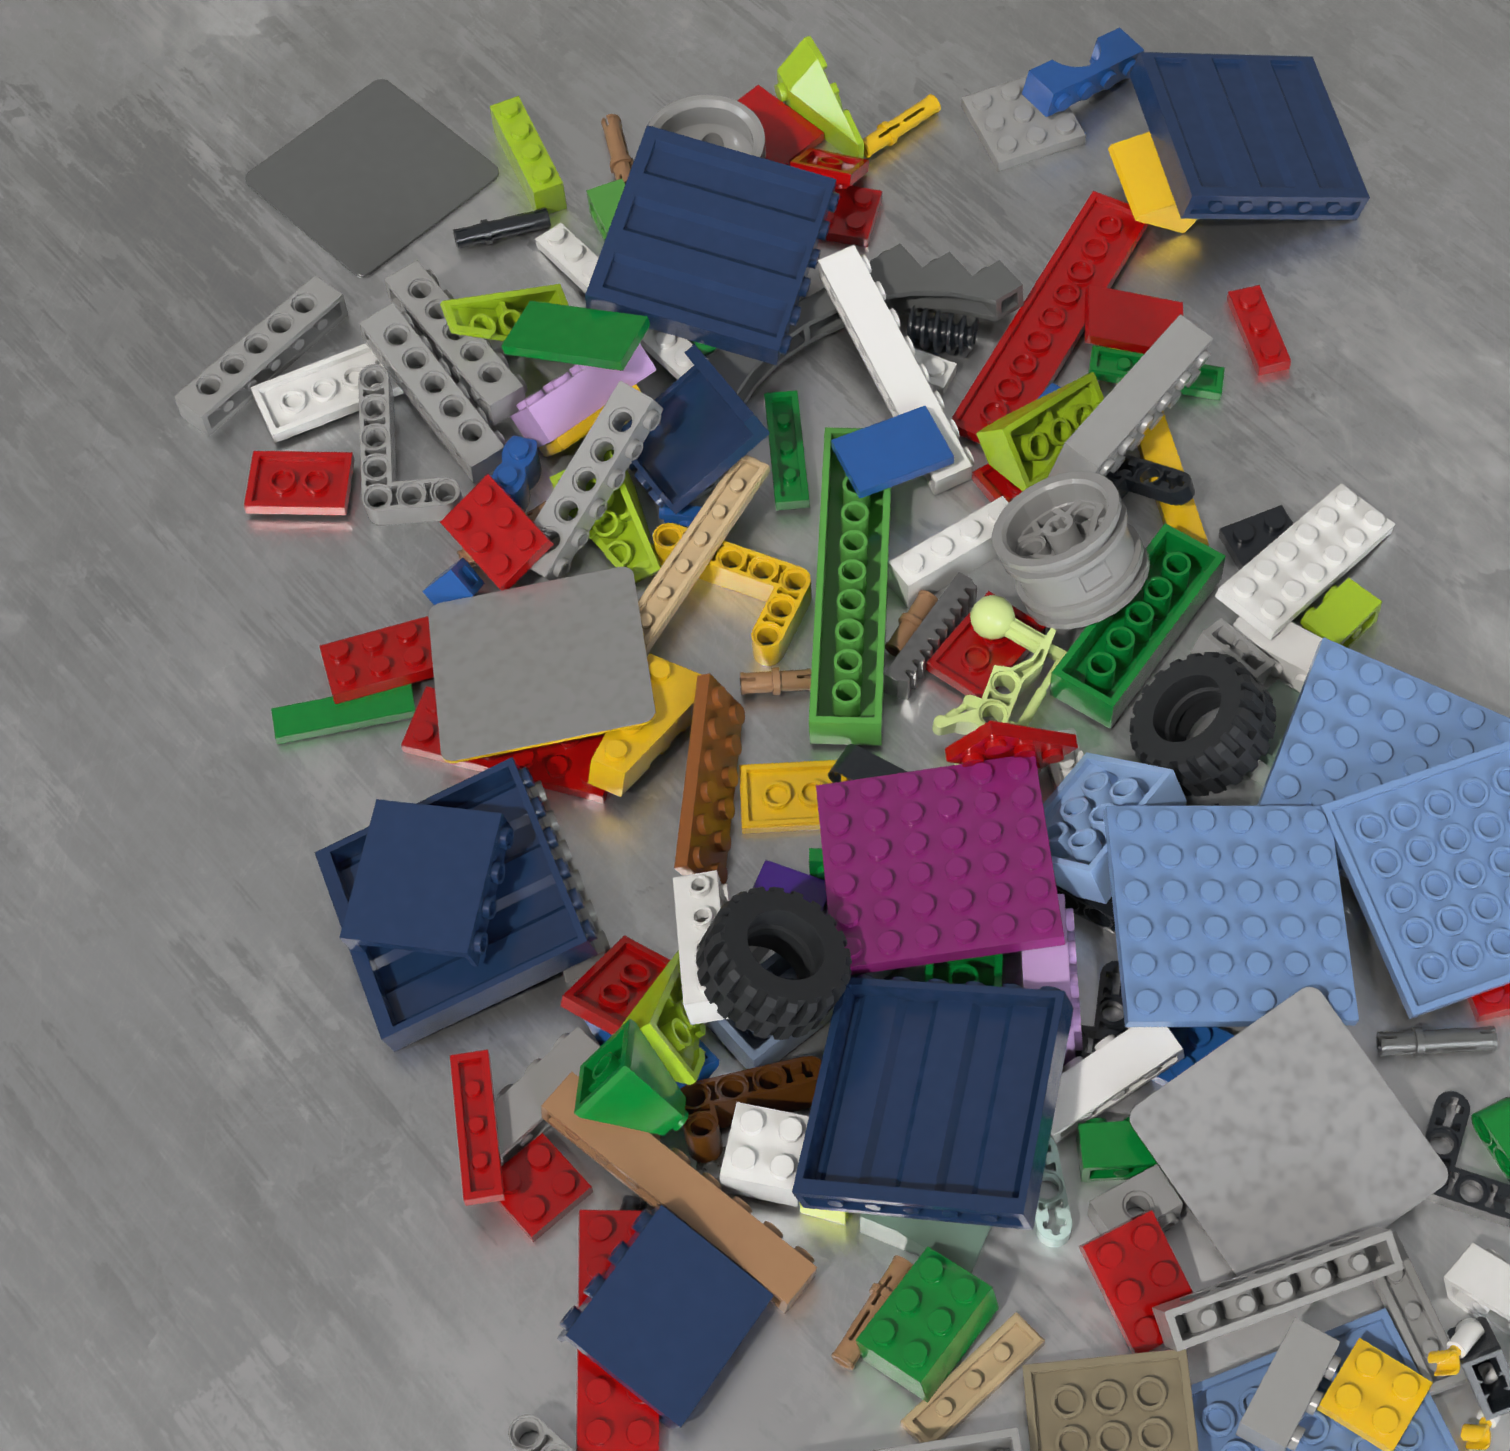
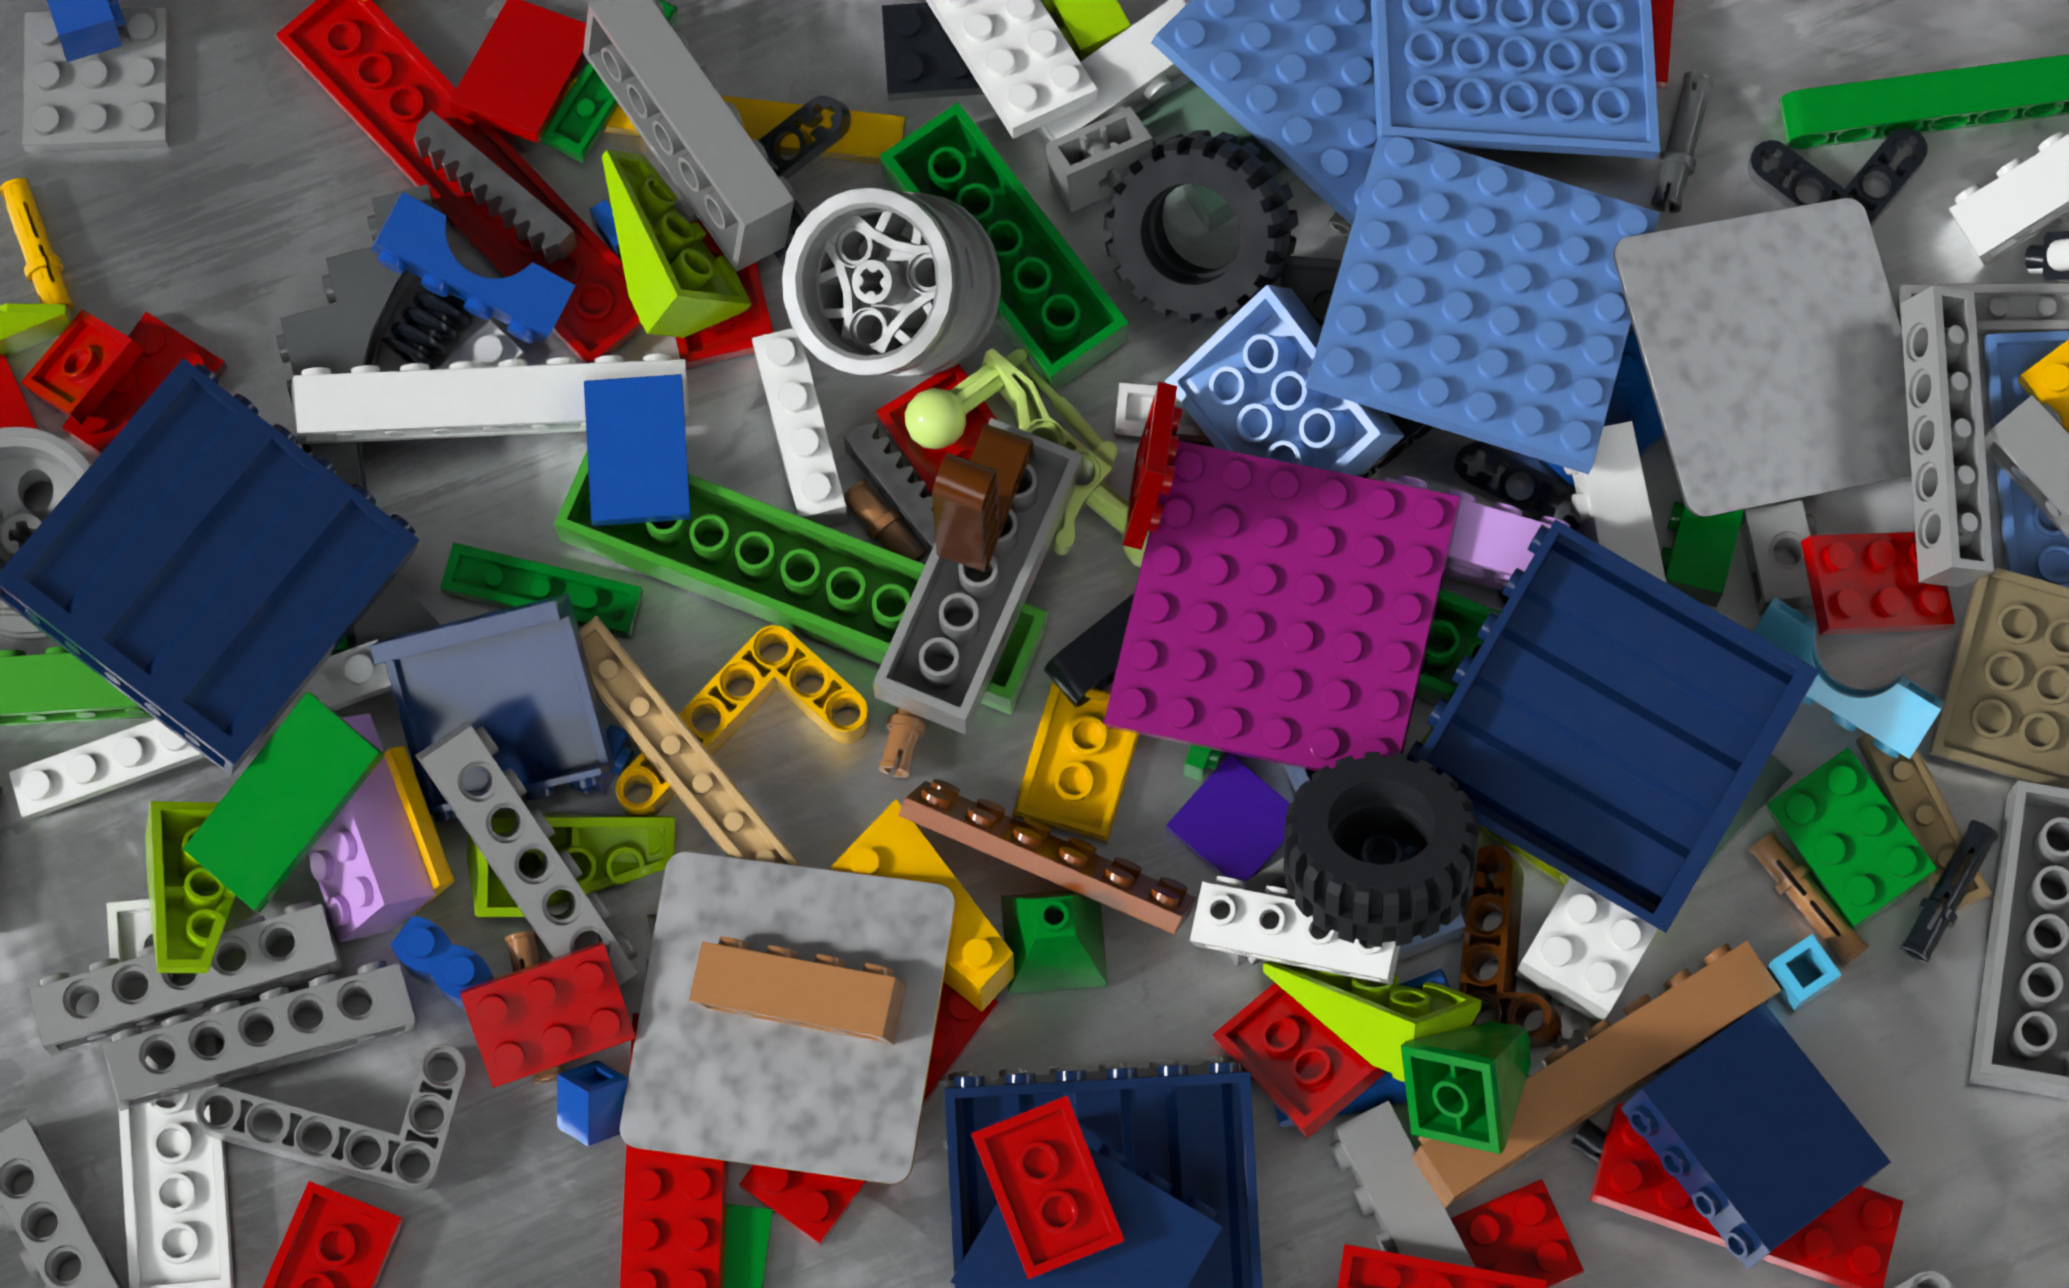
camera: 75 degrees left, 15 degrees up
none -> blue arch [370,192,576,343]
none -> flat silver gear [413,111,577,265]
none -> medium nougat brick [689,936,906,1045]
none -> light grey brick [873,418,1082,735]
none -> reddish brown beam [932,424,1034,572]
none -> red plate [971,1095,1125,1279]
none -> green slope [1001,890,1108,995]
none -> medium azure arch [1753,597,1945,759]
none -> medium azure brick [1766,934,1842,1014]
none -> black pin [1900,820,1999,964]

